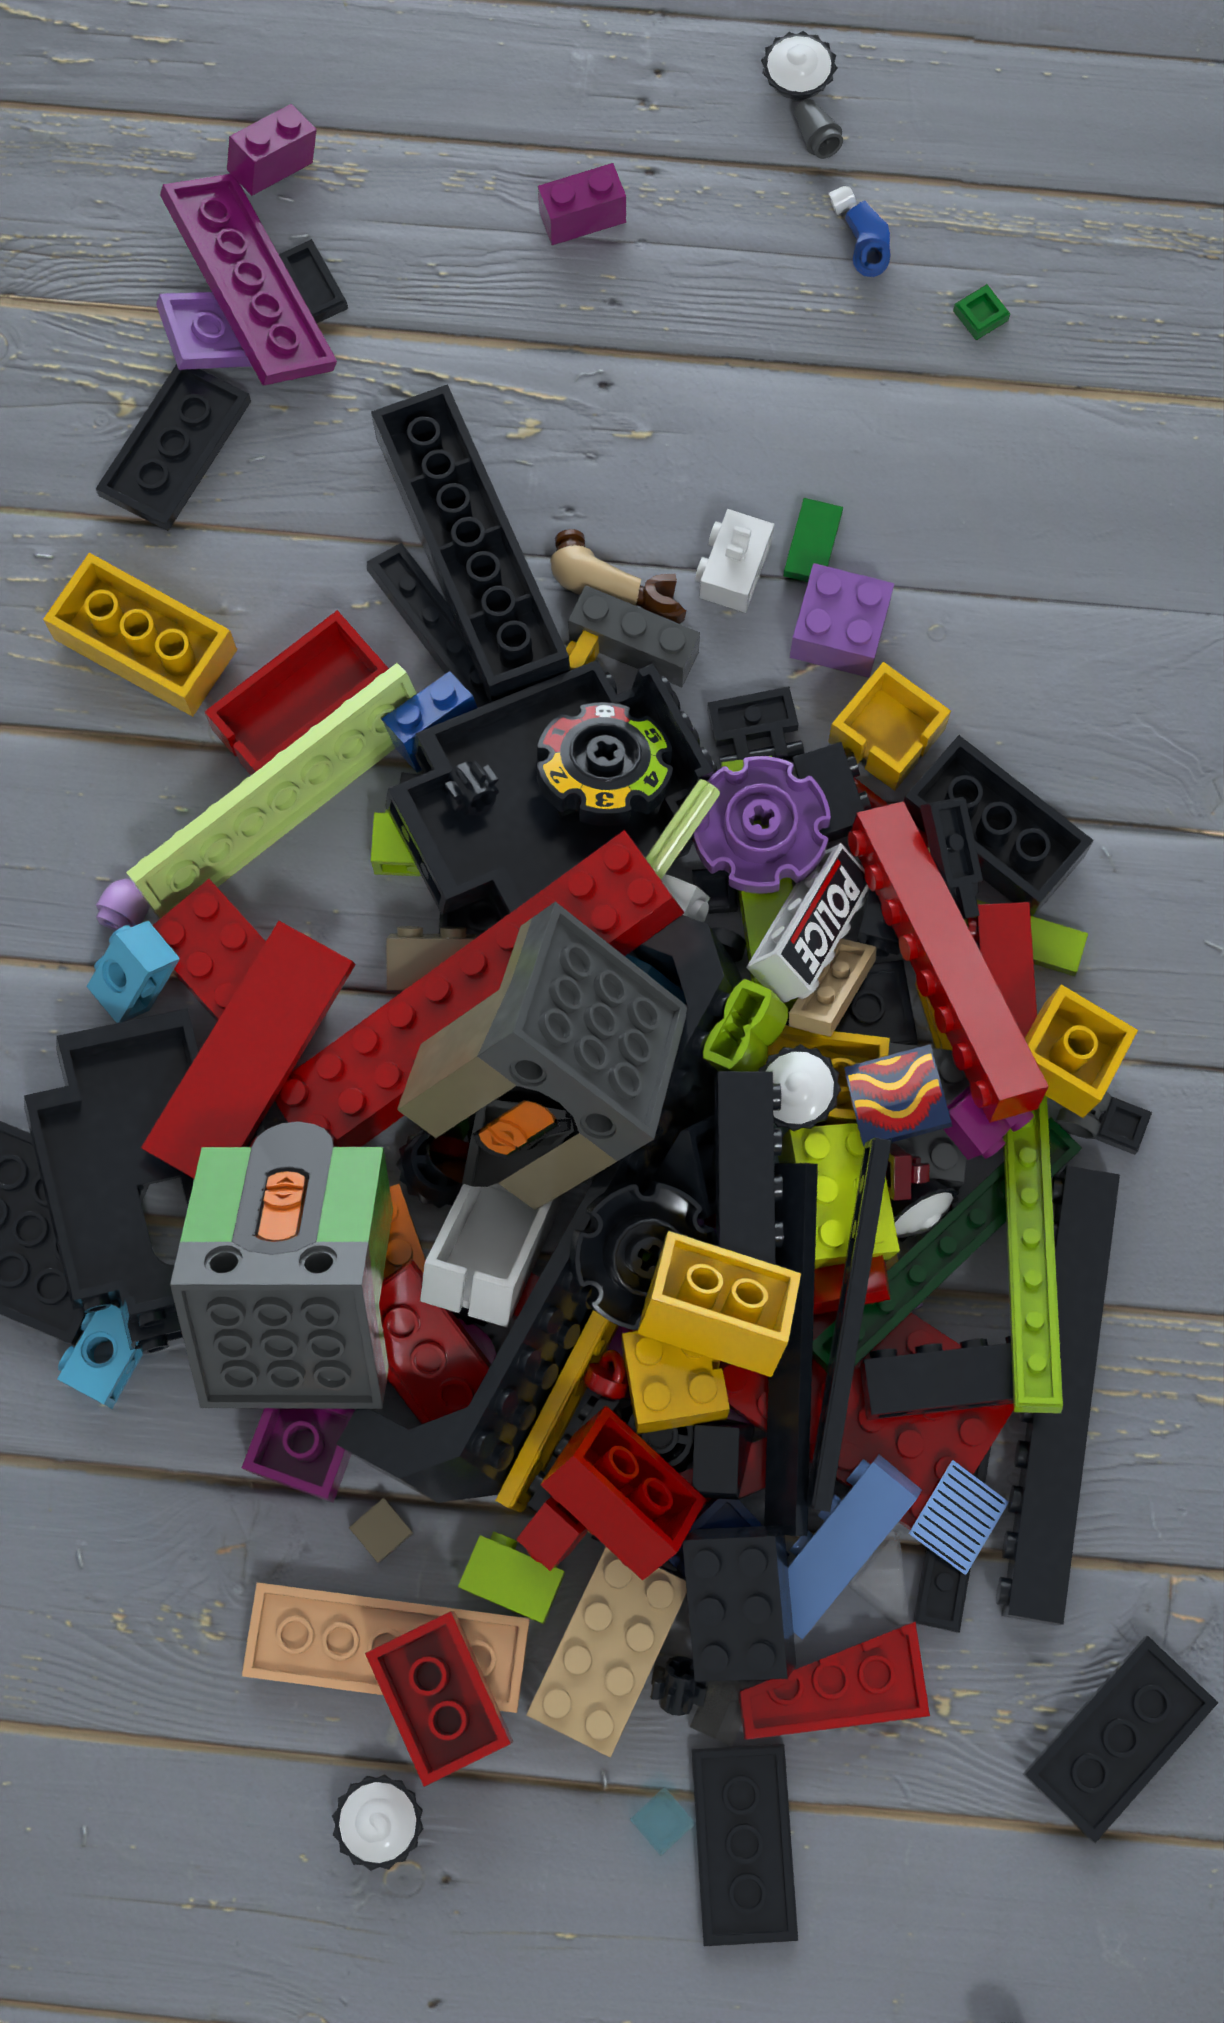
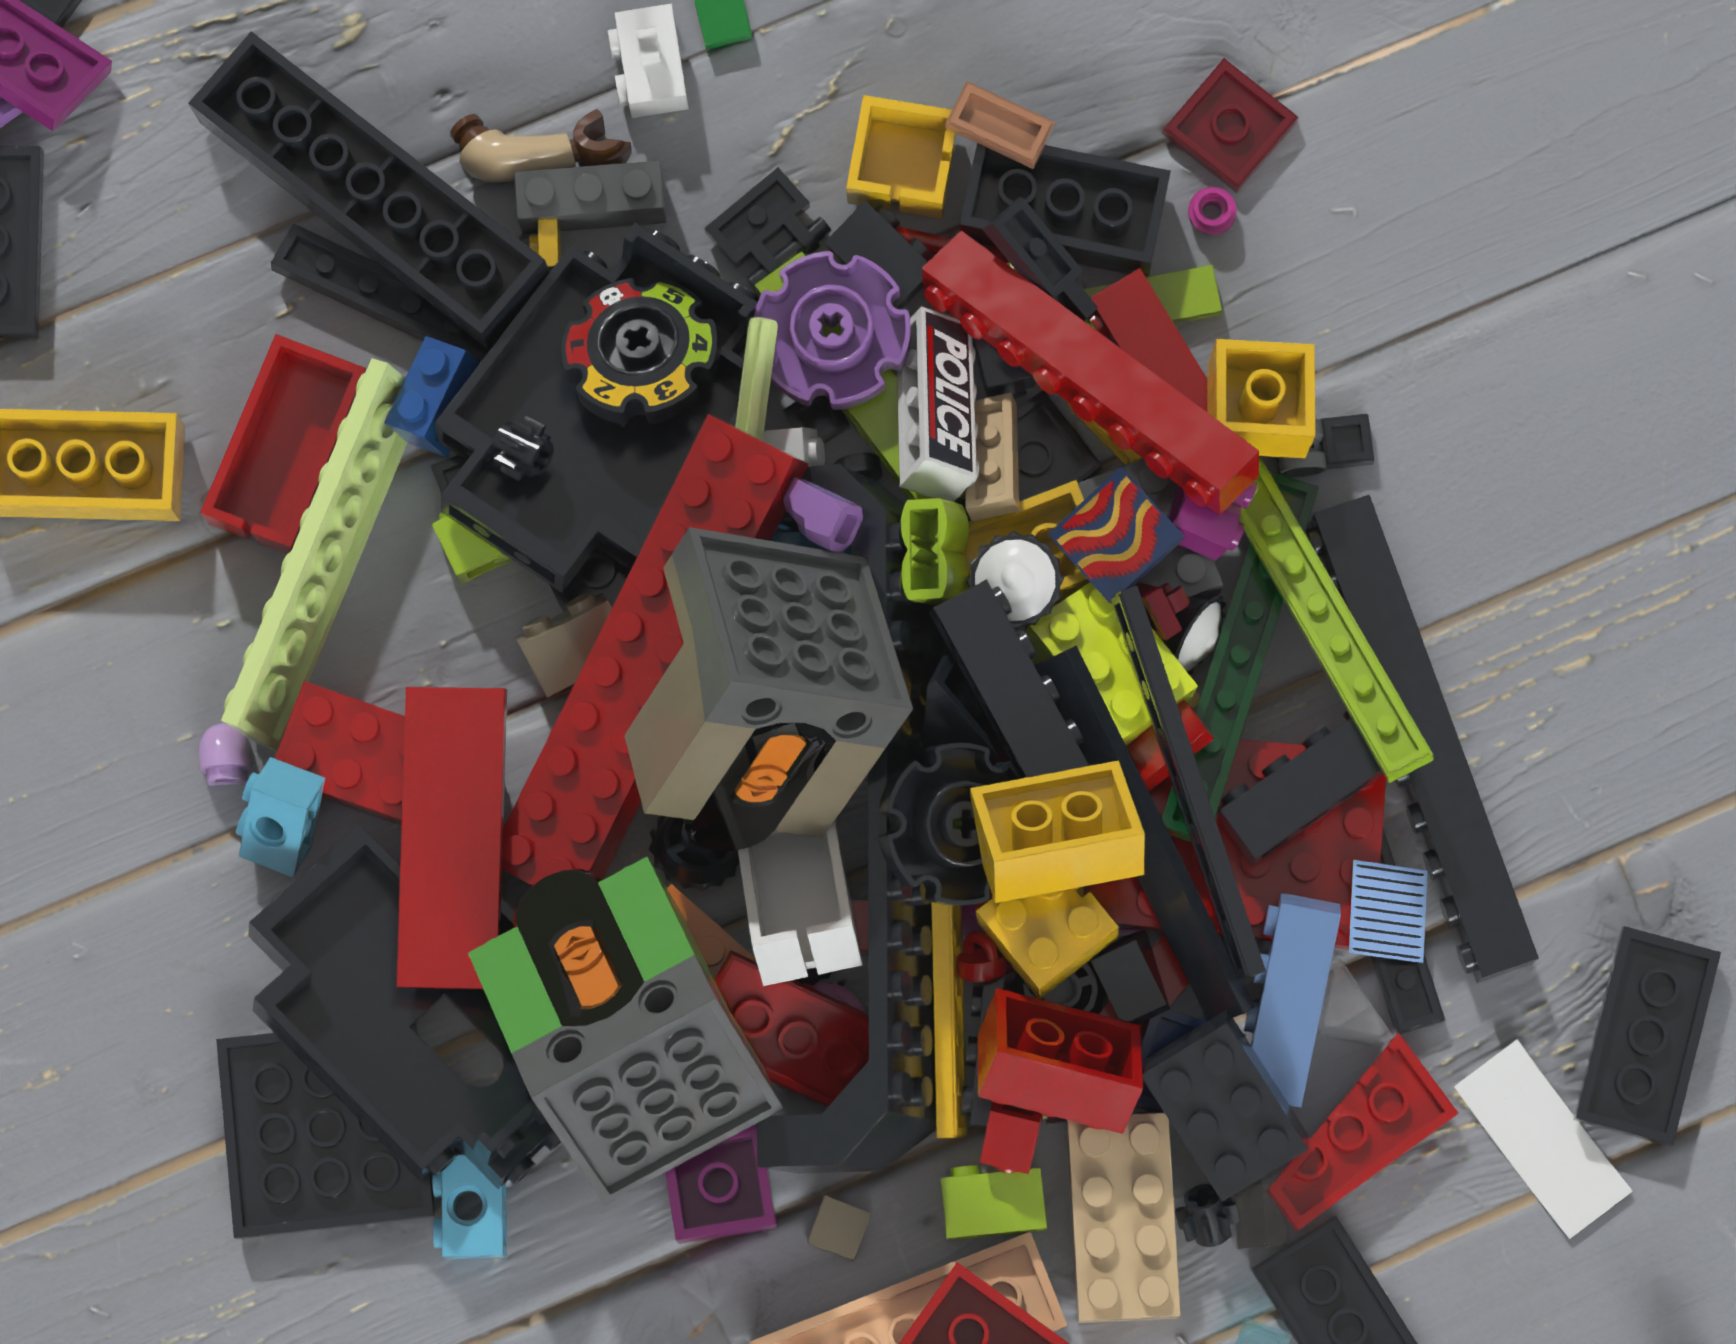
camera: 25 degrees left, 5 degrees up
medium lavender brick [789,563,895,678] -> none
none -> medium lavender rock [783,476,863,553]
none -> nougat tile [945,81,1055,169]
none -> dark red tile [1162,58,1299,193]
none -> dark pink plate [1188,187,1237,236]
none -> white sticker [1454,1039,1633,1239]

